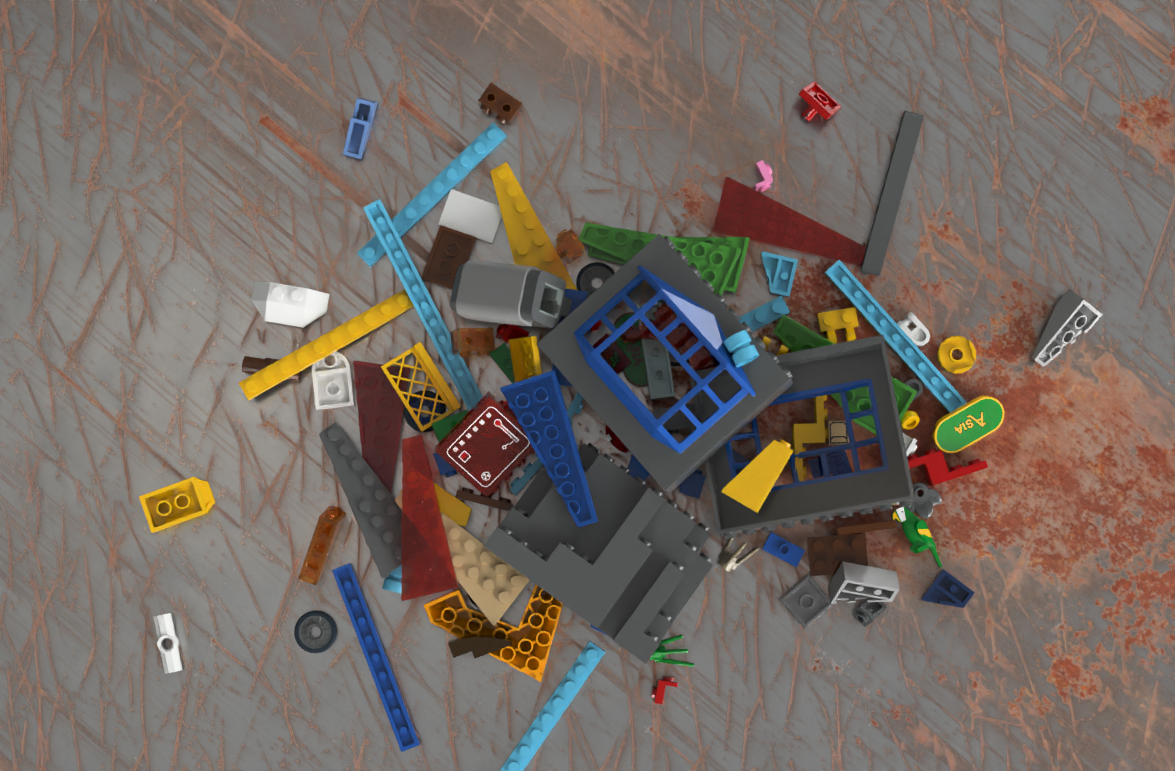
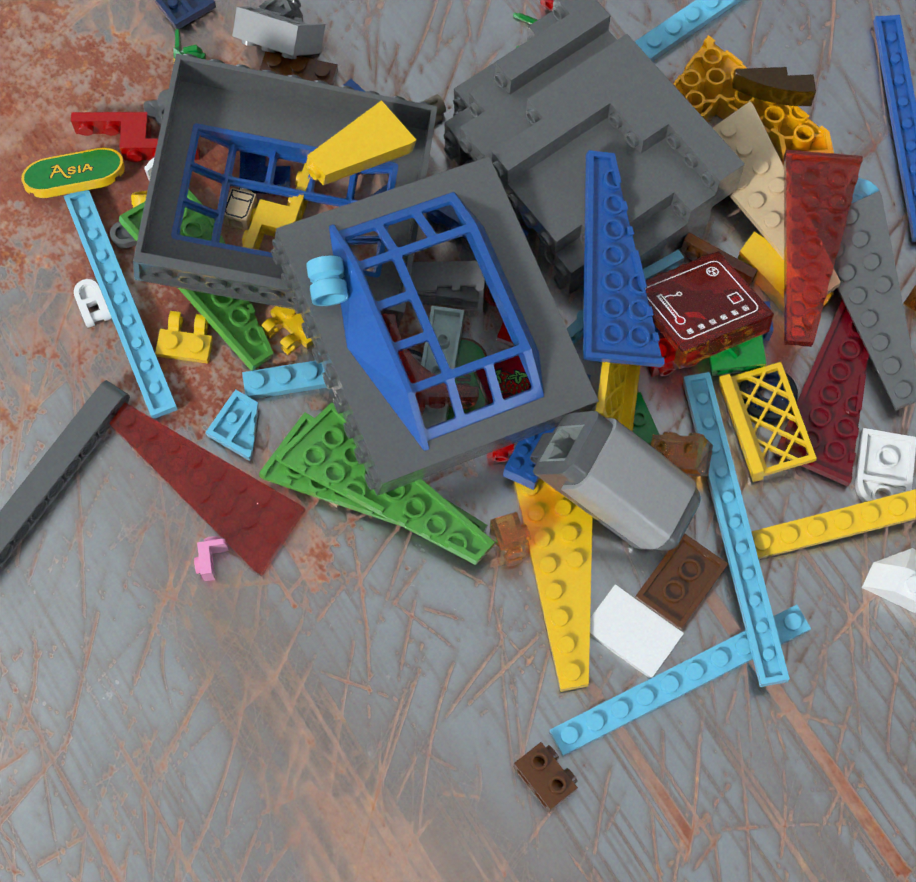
camera: 165 degrees left, 15 degrees down
medium blue slope [343,97,378,159] -> none
dark grey wheel [576,262,615,298] -> none
flat silver plate [779,574,834,629] -> none
red tile [799,81,842,121] -> none
yellow tile [937,336,976,374] -> none

